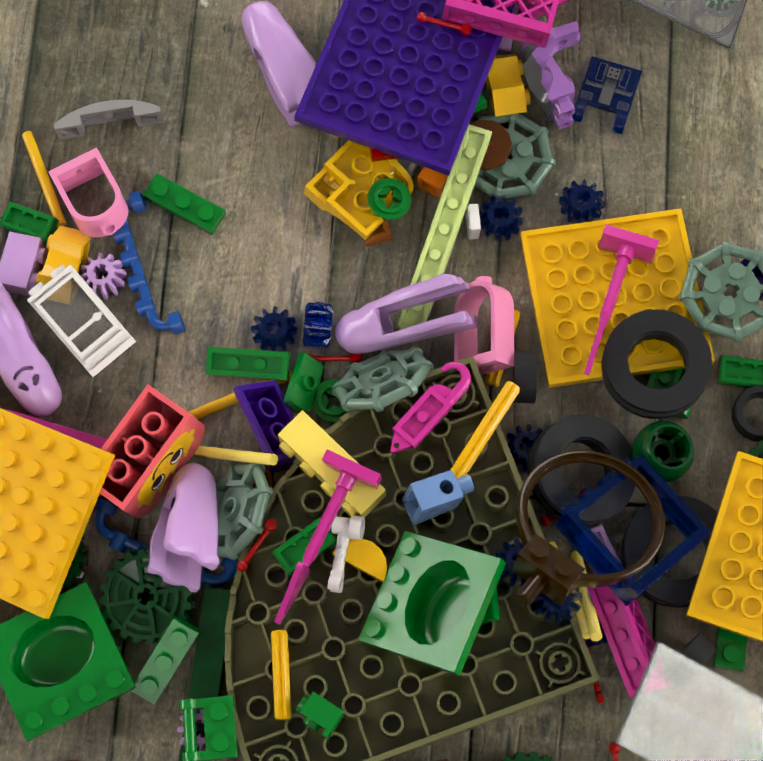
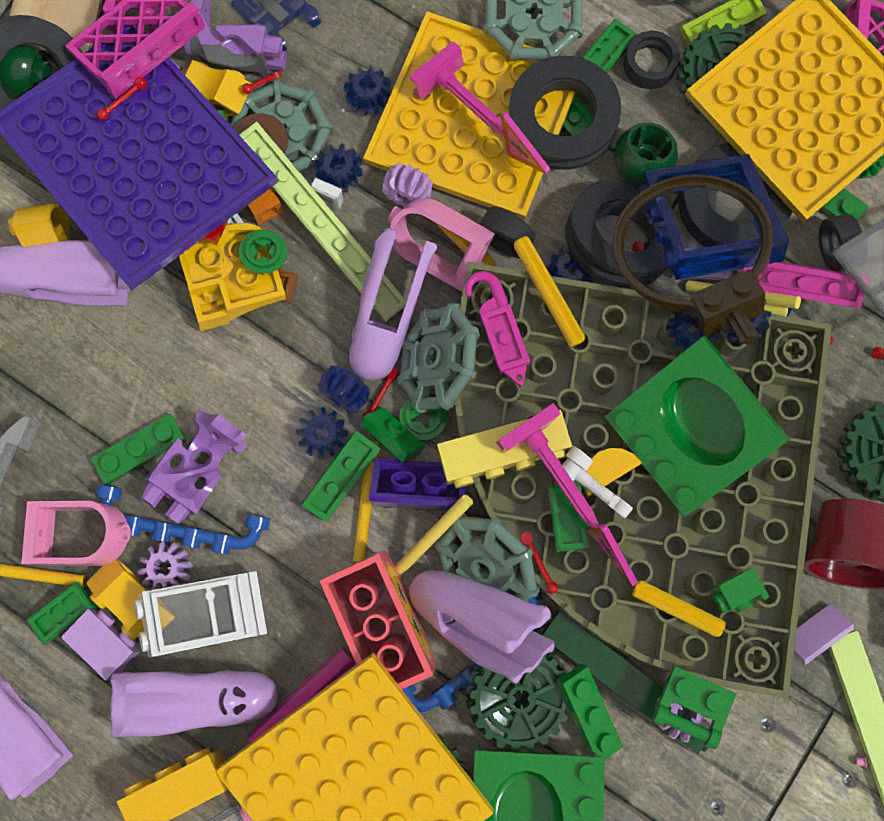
camera: 65 degrees left, 5 degrees up
medium blue torso [402,471,474,526] -> none
none -> yellow brick [8,203,70,247]
none -> medium lavender hips [140,409,248,524]
none -> red hinge [242,71,282,95]
none -> lavender gear [382,163,433,207]

